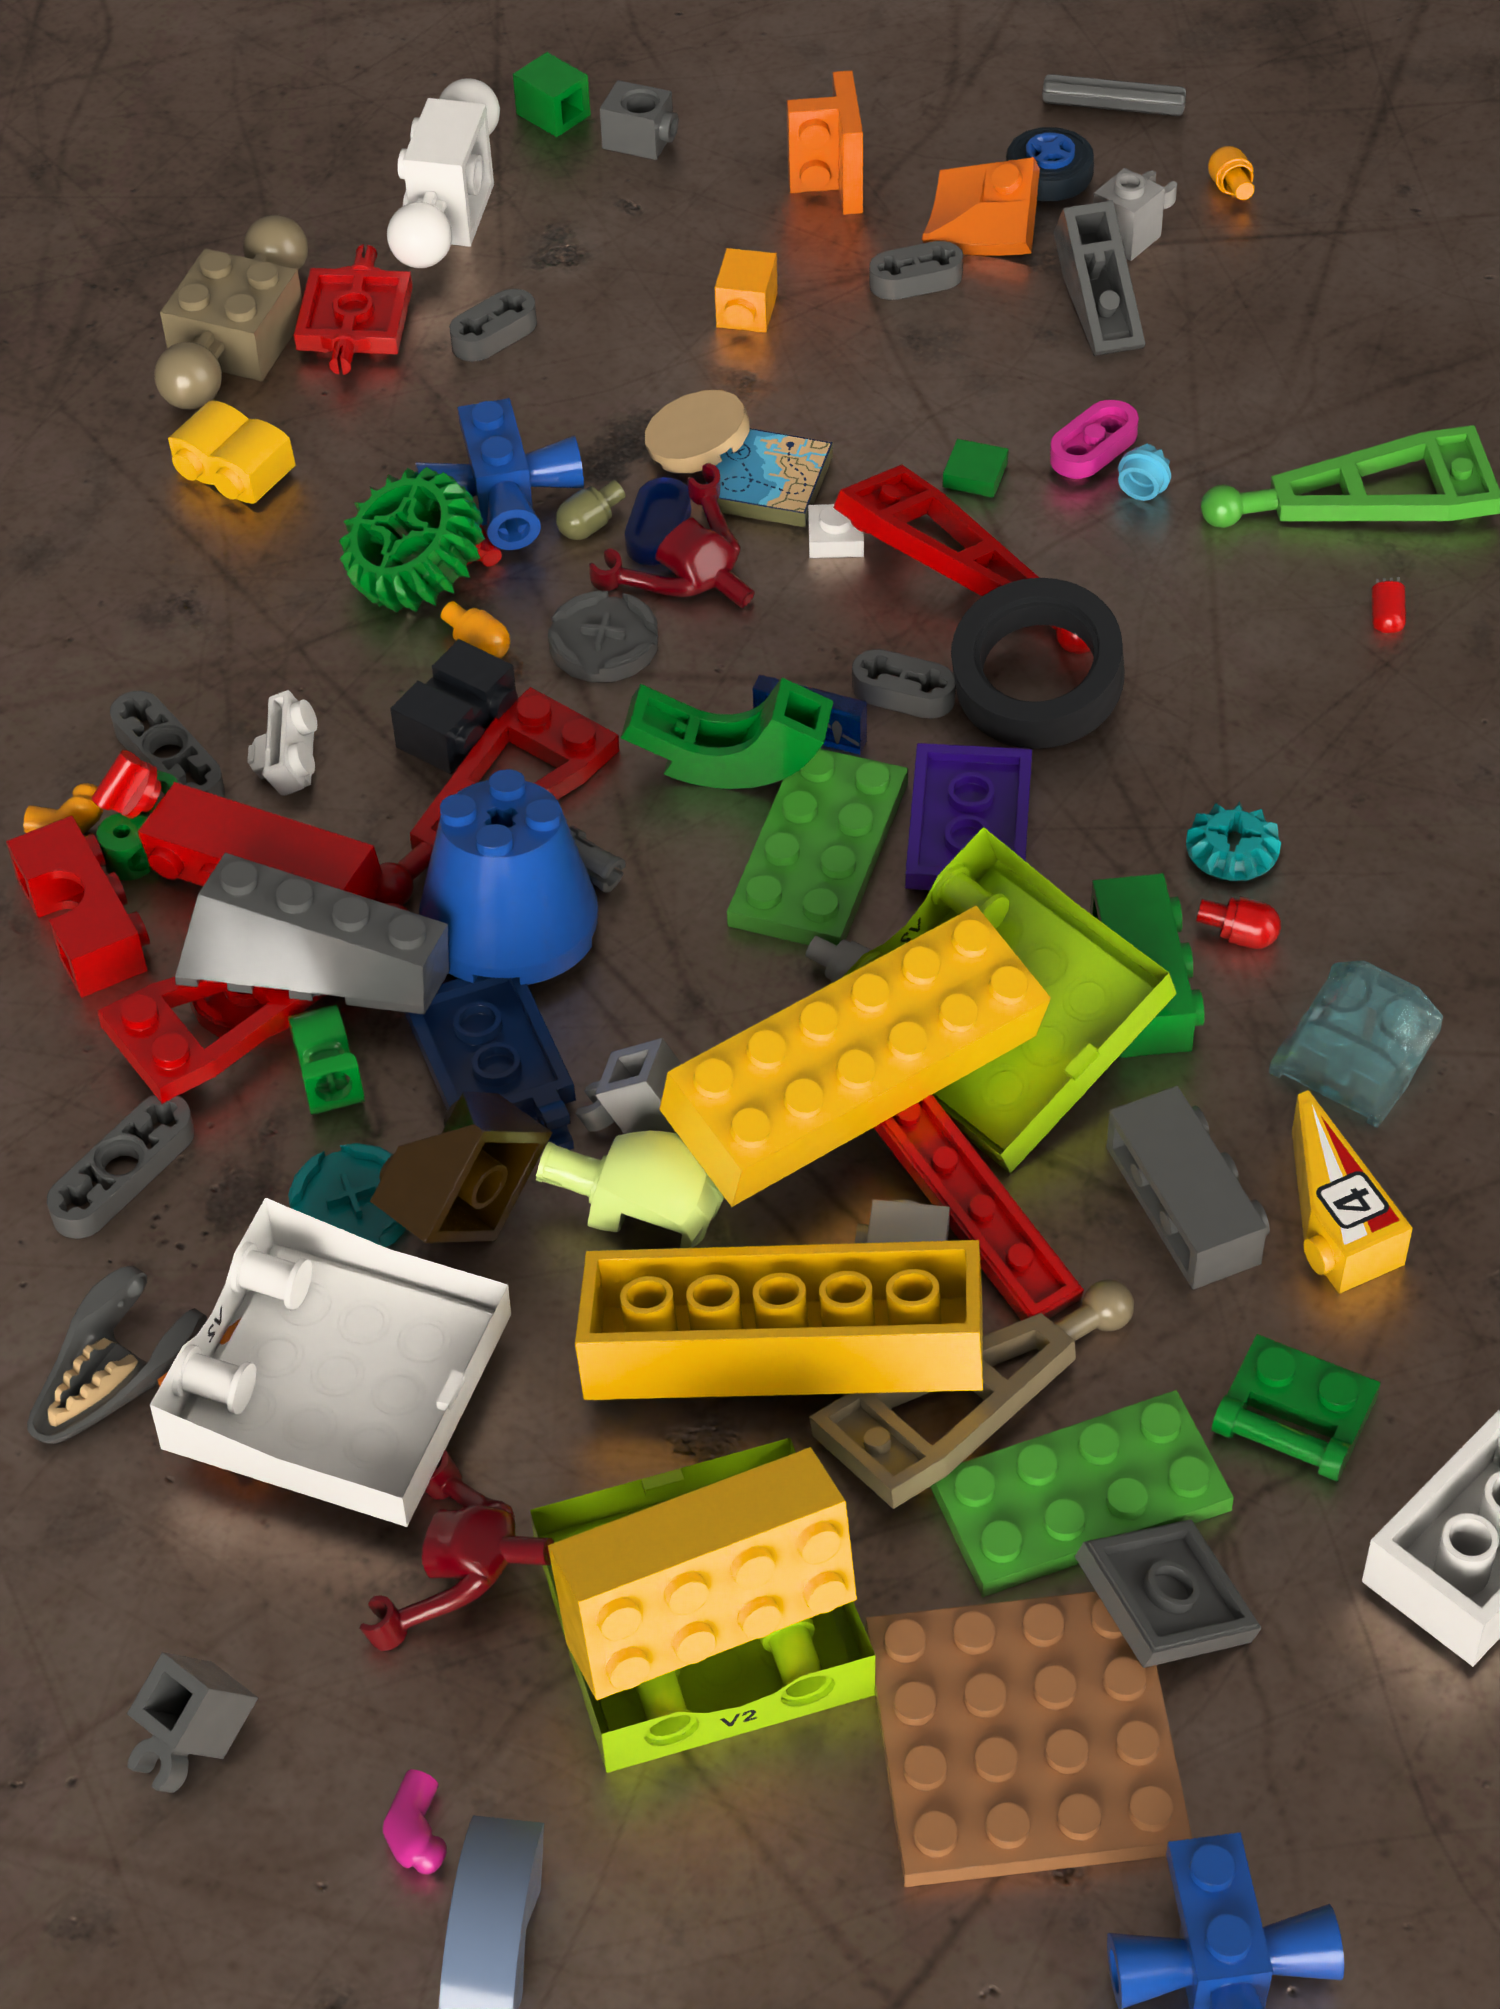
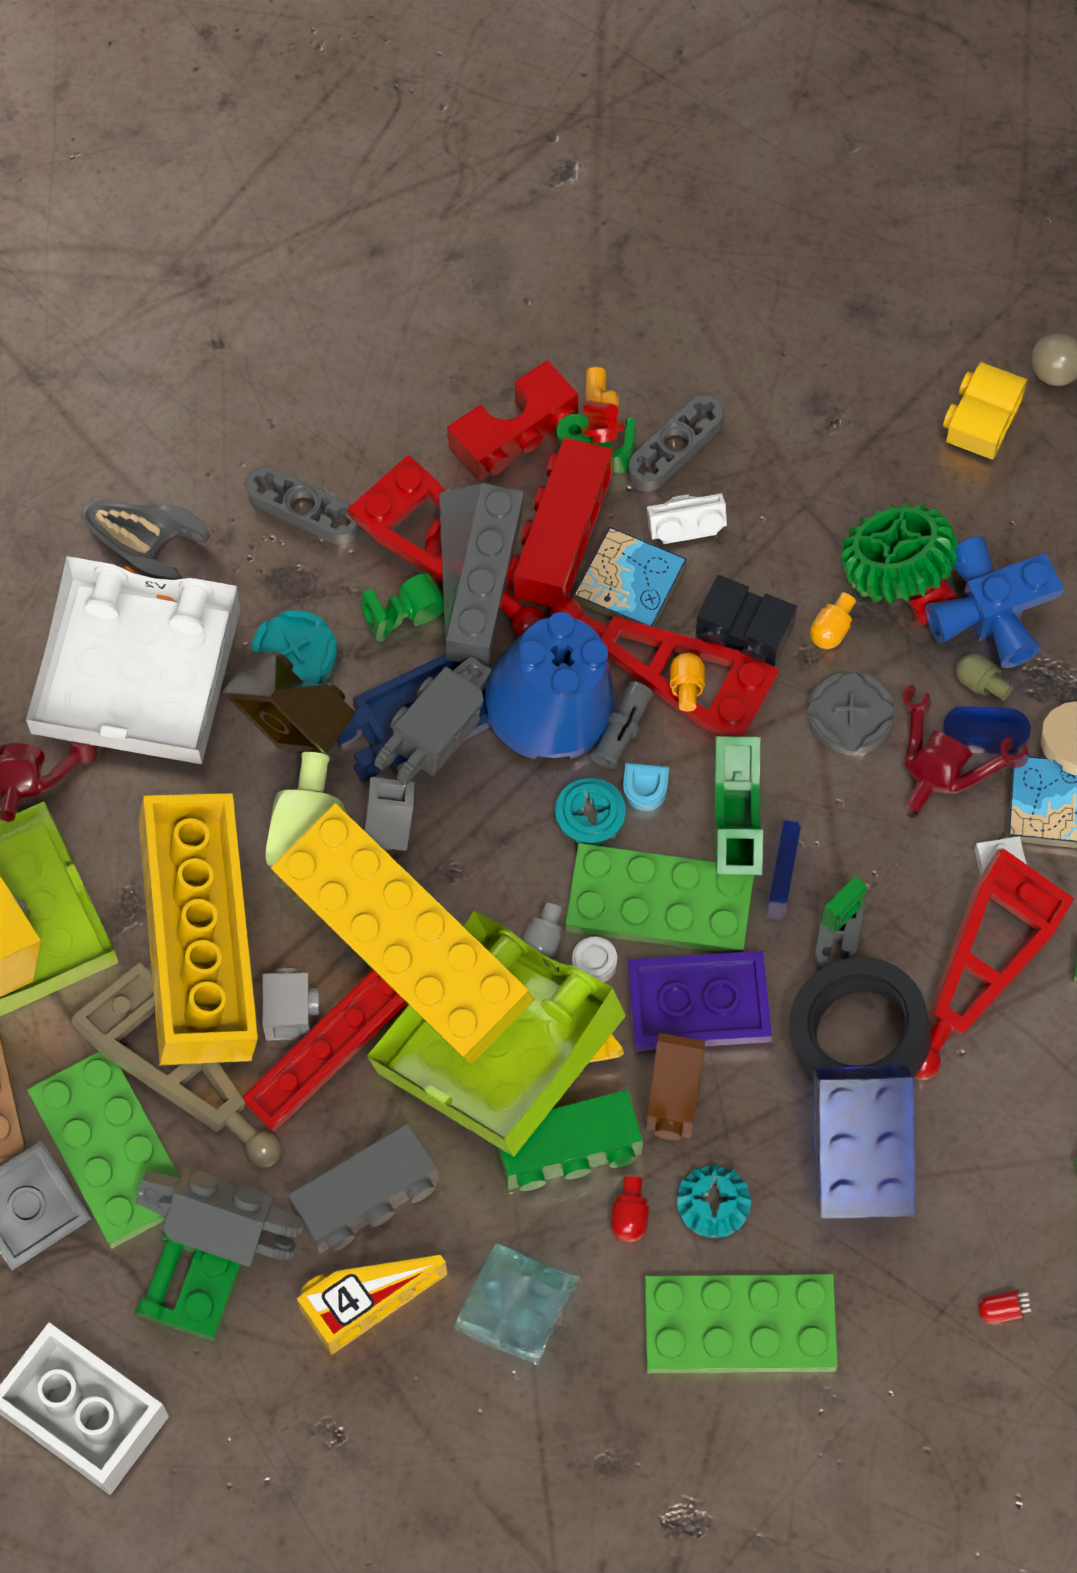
camera: 80 degrees right, 15 degrees up
none -> dark grey hinge [135,1167,304,1267]
none -> dark grey hinge [374,656,492,785]
none -> teal gear [555,778,626,846]
none -> white tile [572,937,617,982]
none -> tile [573,527,687,627]
none -> medium azure tile [623,763,669,811]
none -> bright green plate [645,1274,838,1373]
none -> reddish brown slope [646,1033,706,1140]
none -> light orange cylinder [670,653,705,711]
none -> clear blue brick [814,1065,915,1219]
none -> green tile [822,876,867,933]

